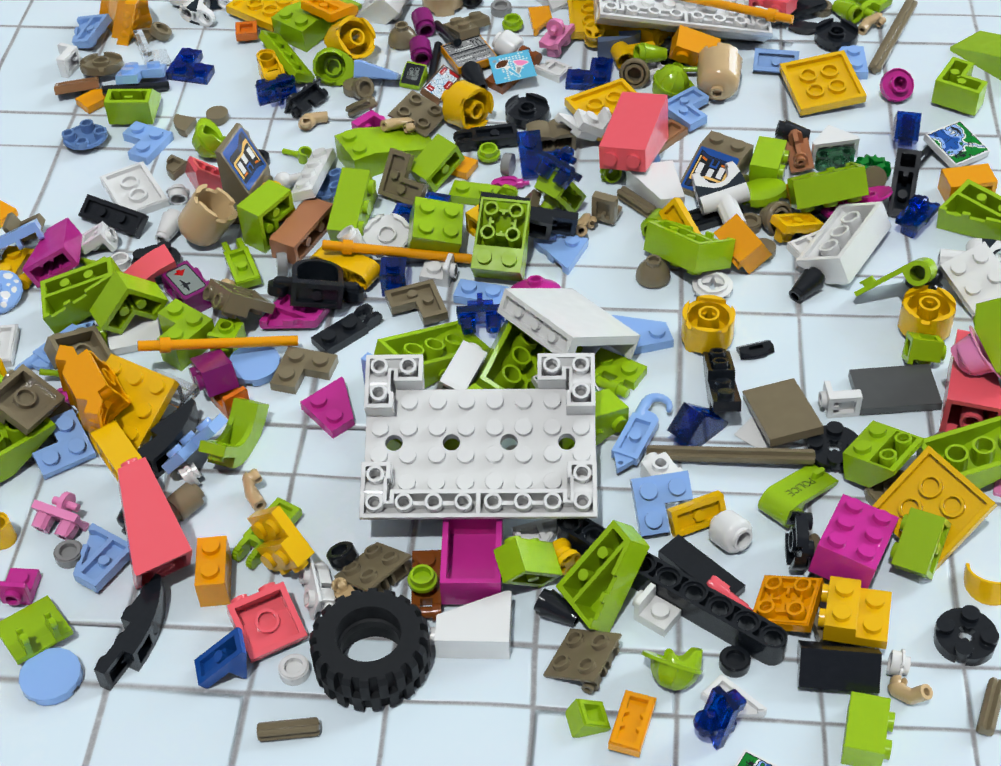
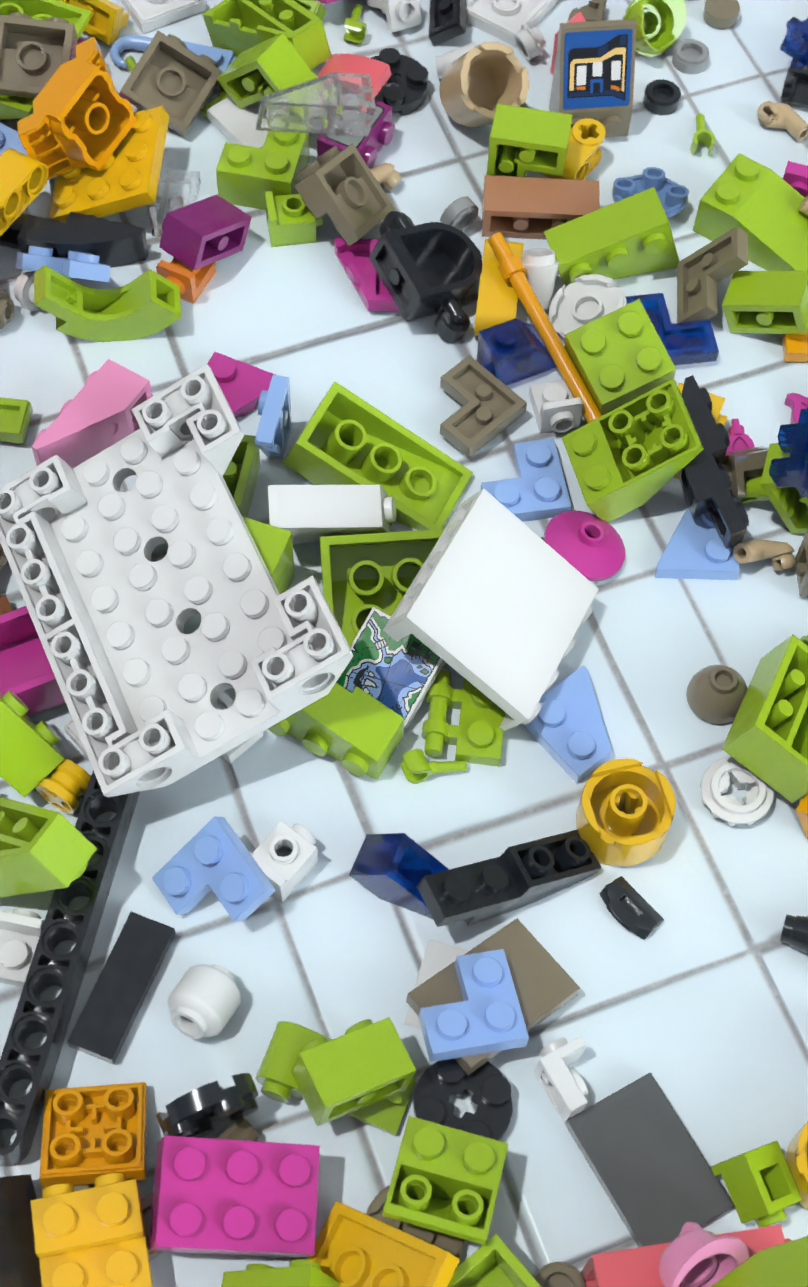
camera: 60 degrees right, 15 degrees up
white plate [111,252,132,273] -> none
light orange bar [137,335,298,353] -> none
lime hinge [221,237,262,288] -> none
light blue tile [229,347,281,386] -> none
tan arm [242,469,266,511] -> none
dark tan plate [270,346,339,395] -> none
white plate [274,148,336,202] -> none
black hinge [311,303,383,354] -> none
lime hinge [449,180,518,206] -> none
clear blue hips [456,292,505,335] -> none
light blue plate [611,393,673,473] -> none
dark tan axle [646,445,816,465] -> none
yellow hinge [667,490,726,537] -> none
coral piece [706,575,753,611] -> none
none -> bright pink slope [32,359,153,469]
none -> clear slope [256,73,376,136]
none -> lime brick [292,1017,416,1127]
none -> lime hand [400,749,467,784]
none -> light blue plate [419,949,529,1062]

